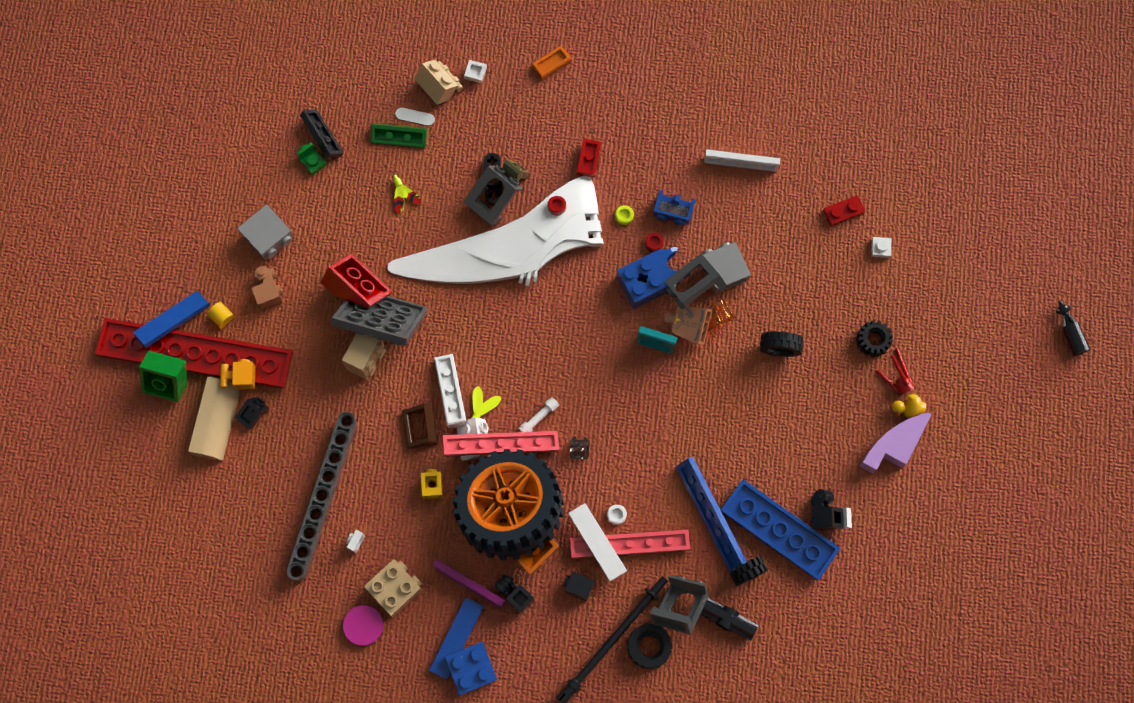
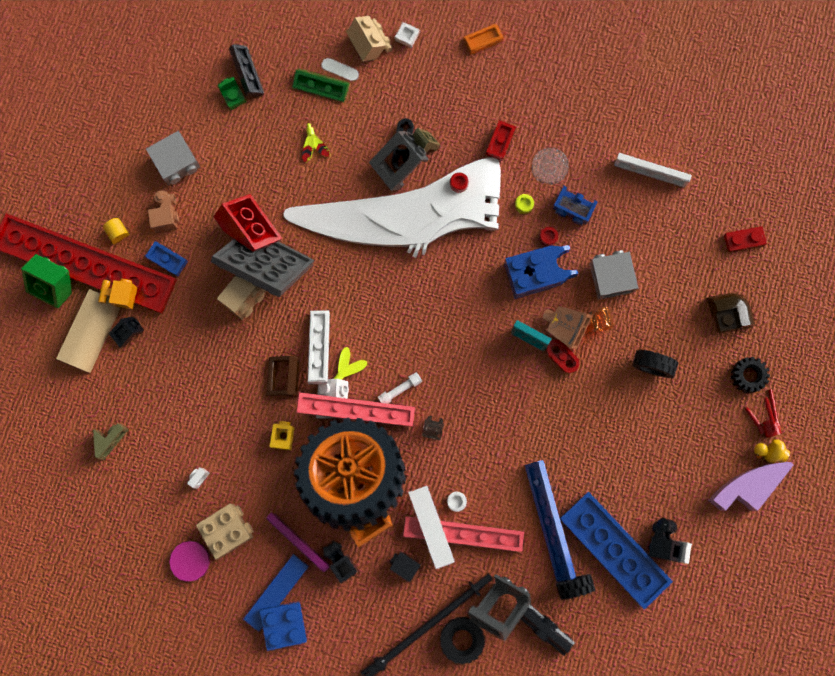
camera: 20 degrees right, 5 degrees up
blue tile [133,291,209,348] -> none
dark grey beam [287,412,357,583] -> none
dark grey panel [665,254,727,313] -> none
white plate [871,237,892,258] -> none
none -> olive slope [93,423,129,460]
none -> blue plate [145,241,188,277]
none -> clear tile [532,148,569,185]
none -> red plate [546,340,580,374]
none -> dark brown brick [707,293,756,333]

